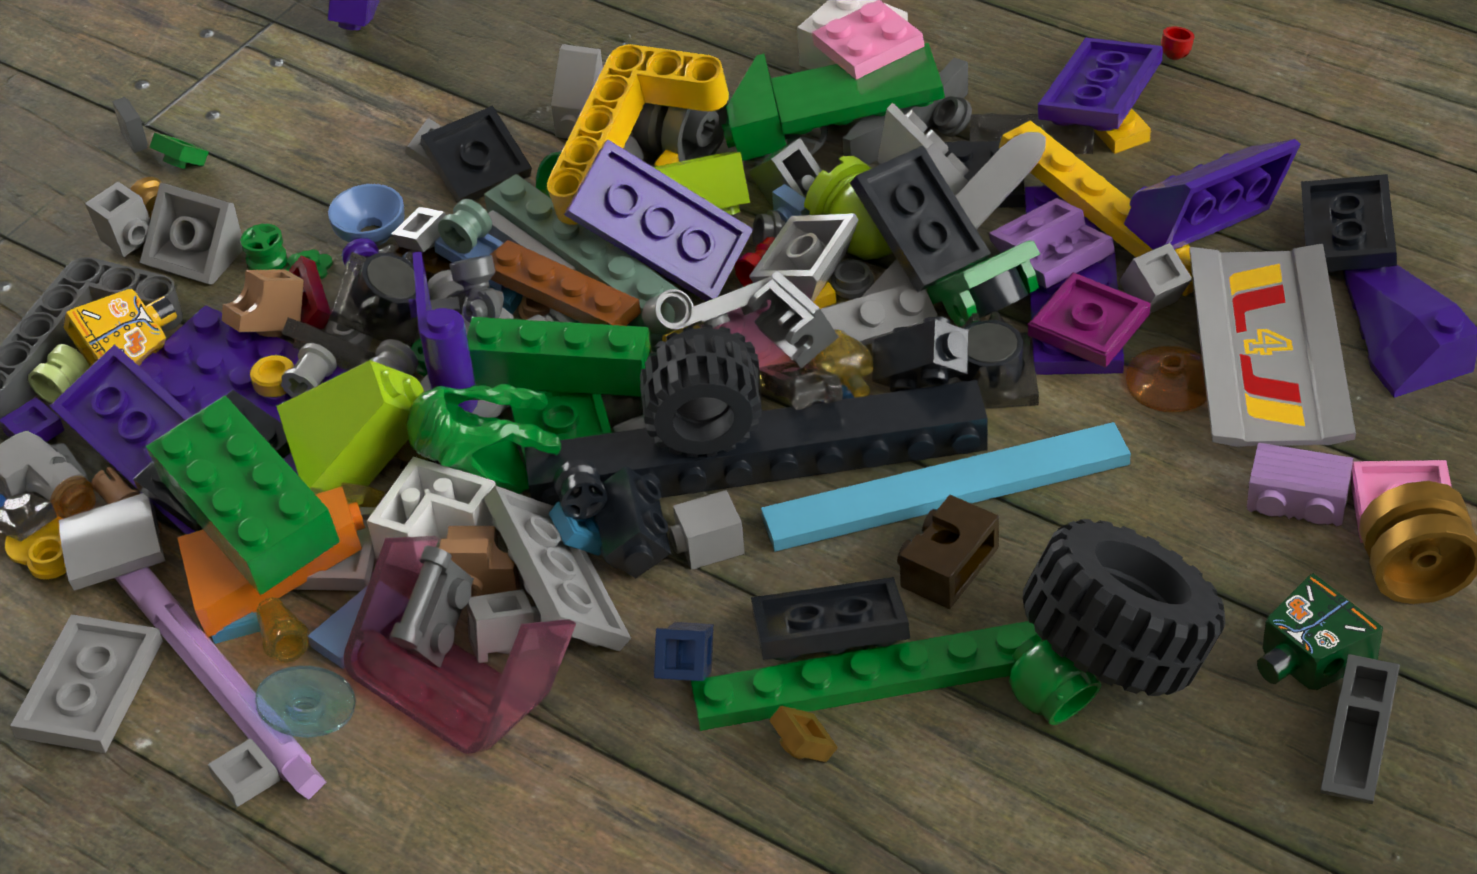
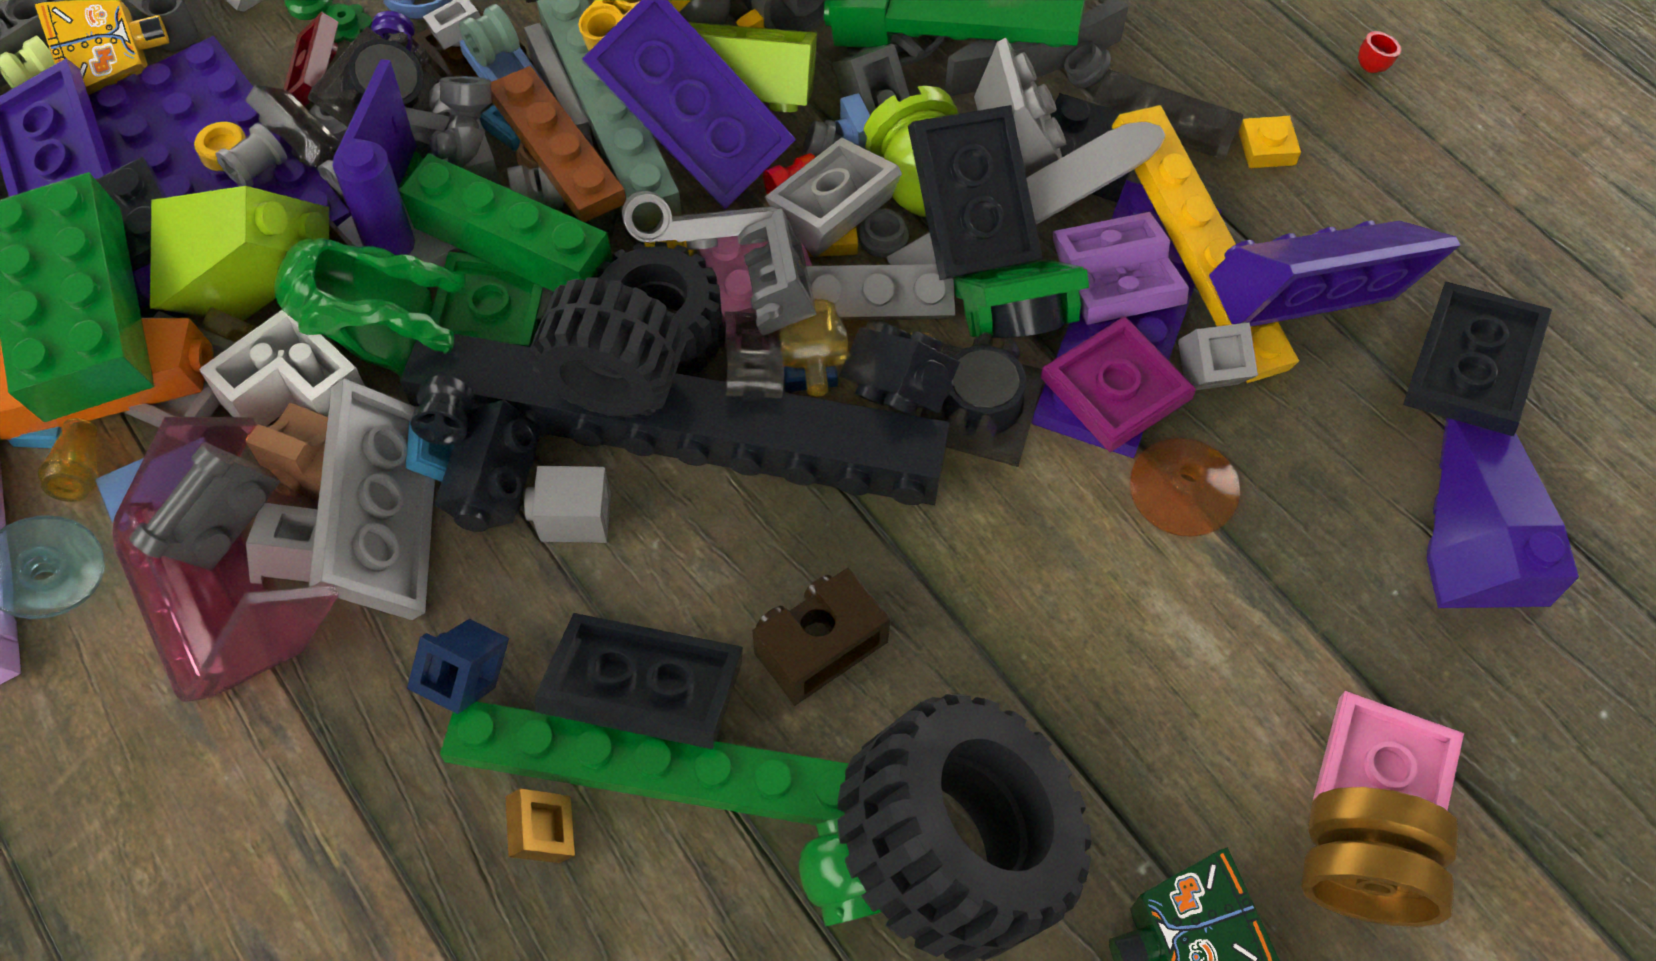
camera: 15 degrees right, 15 degrees up
medium nougat brick [222,270,304,337] -> none
medium azure tile [761,422,1131,552] -> none
dark purple plate [1038,37,1163,131] -> none
light grey hinge [1189,244,1356,447] -> none
lavender brick [1247,443,1353,526] -> none

